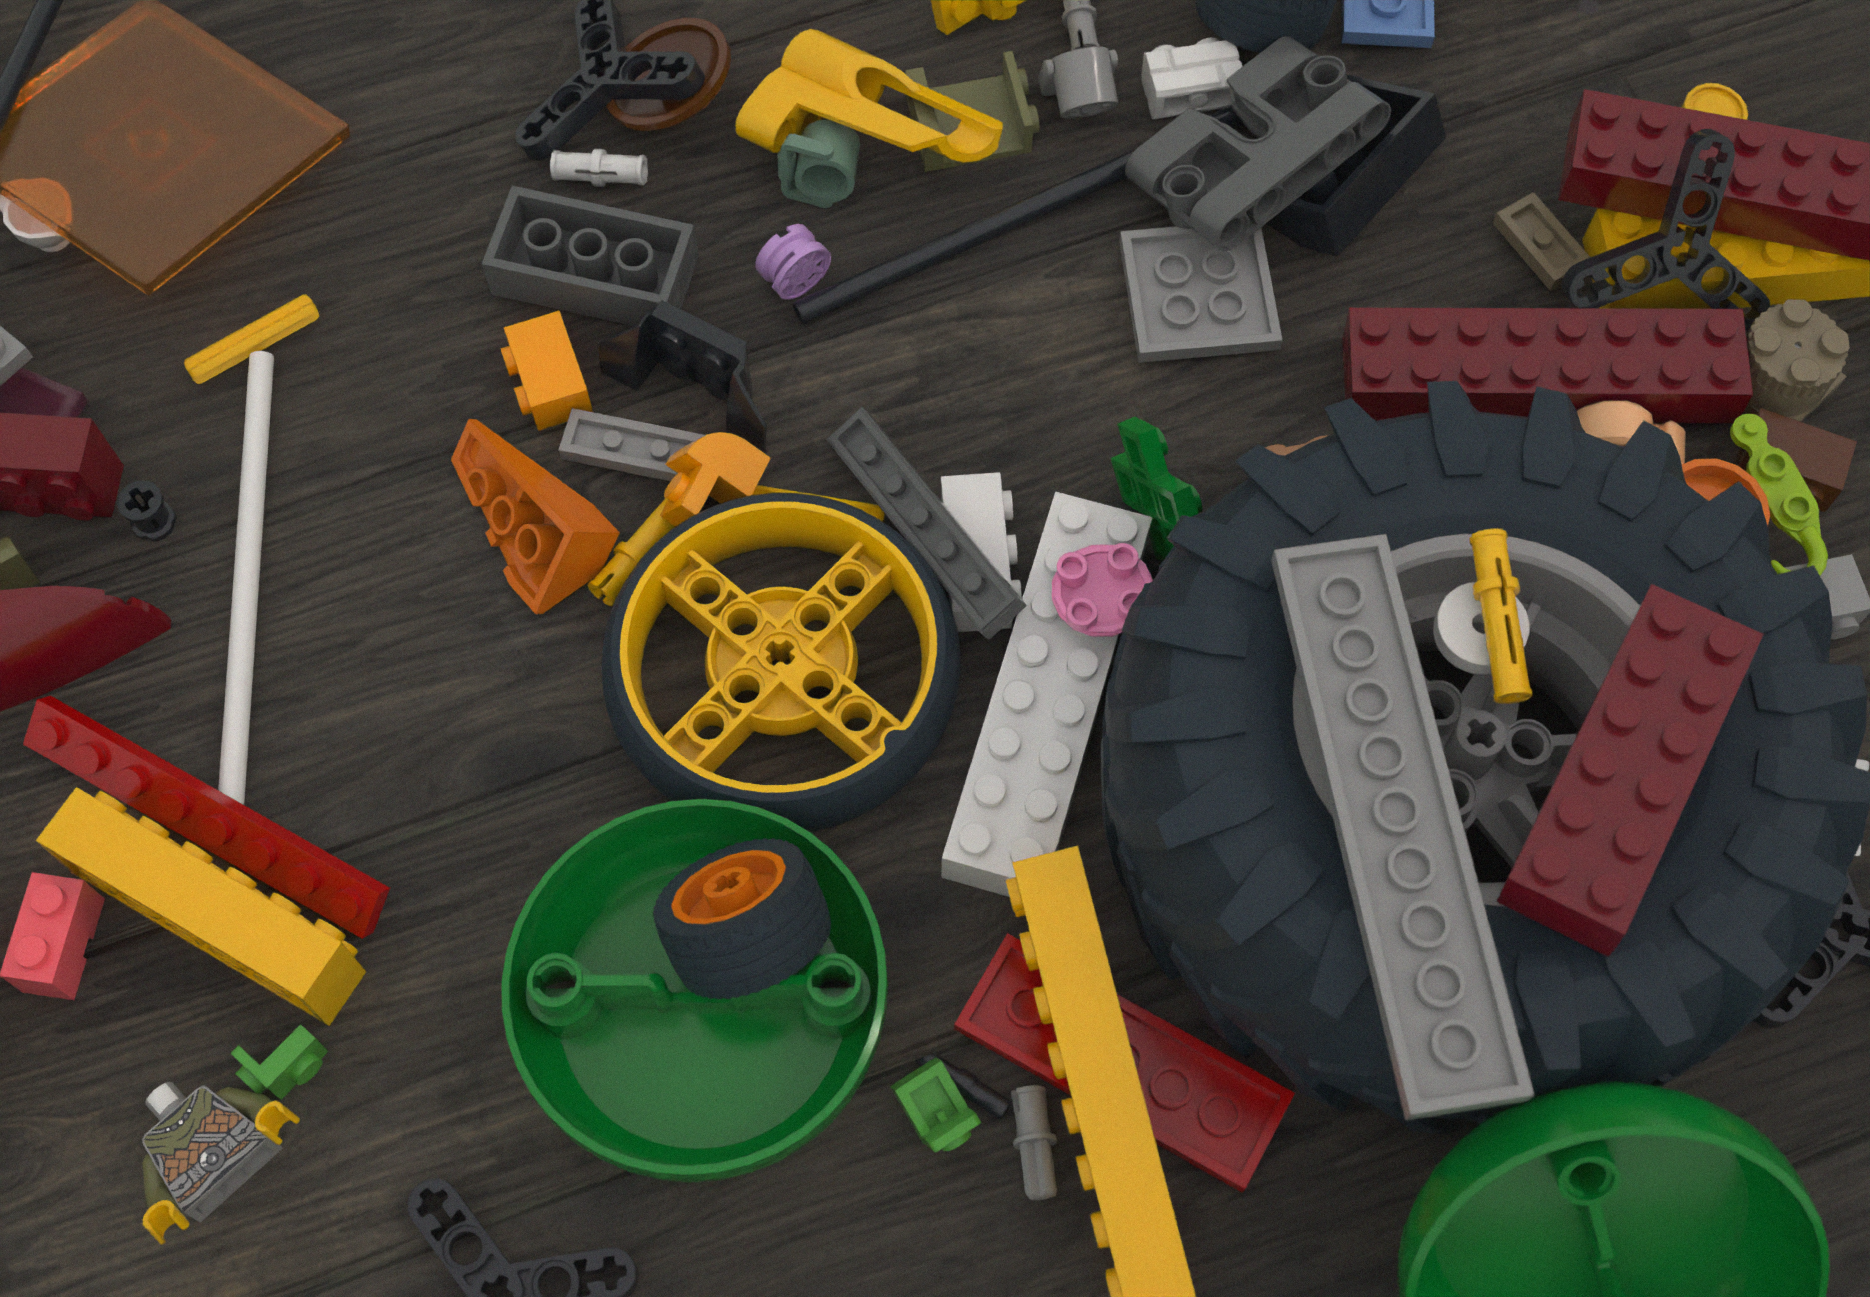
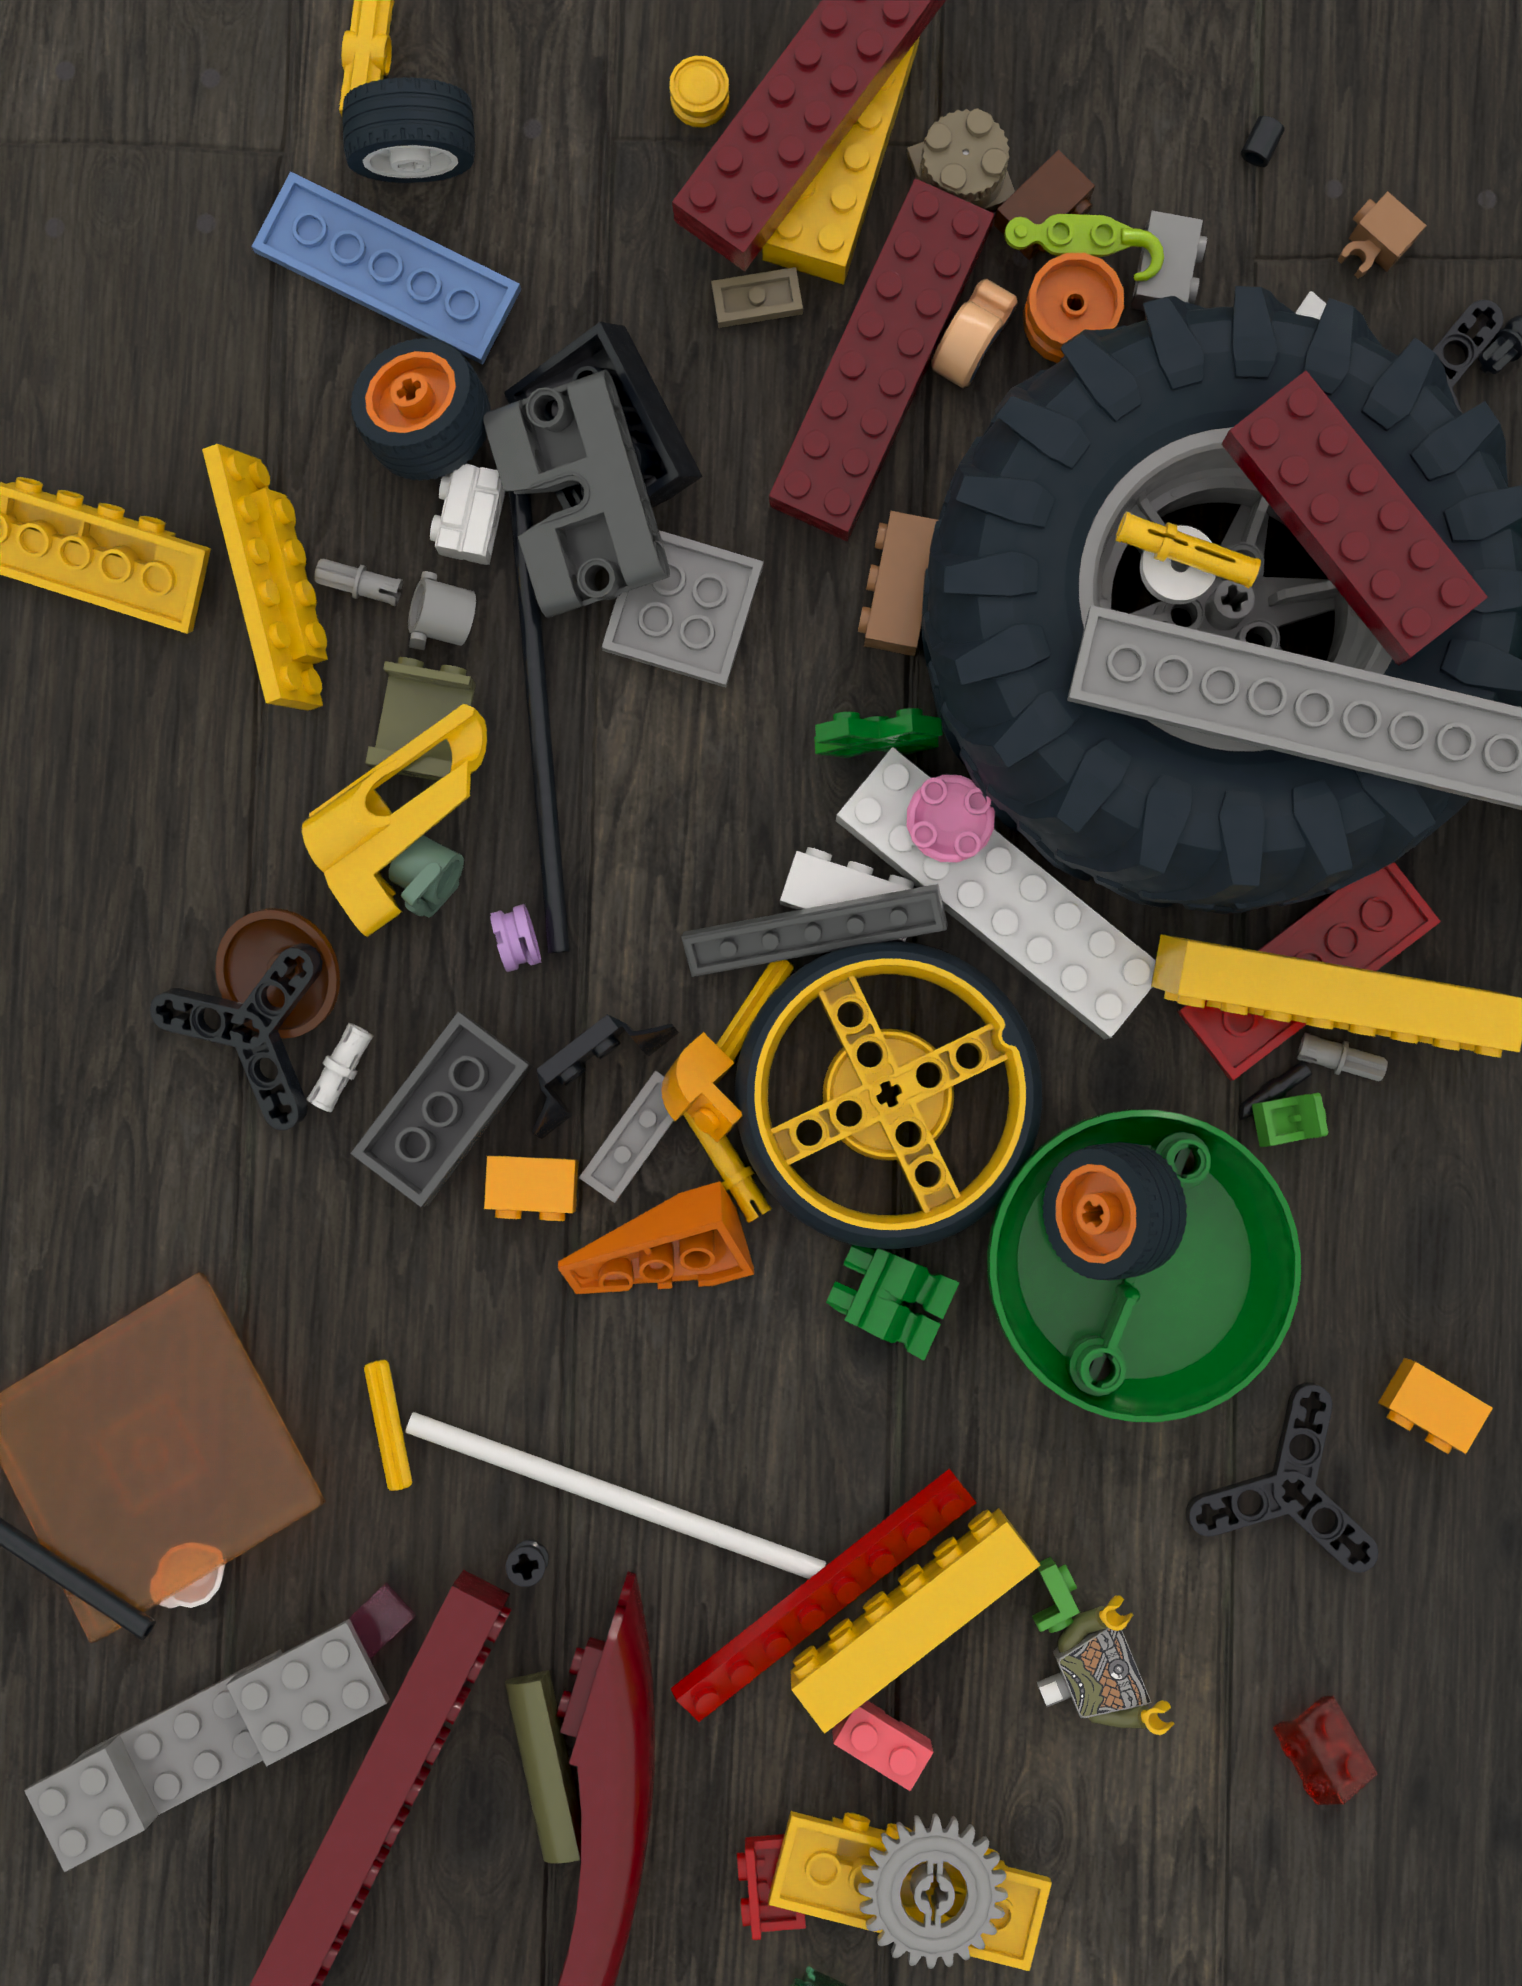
camera: 60 degrees left, 20 degrees up
black piece [1562,129,1770,331] -> none
none -> green hips [826,1245,960,1361]

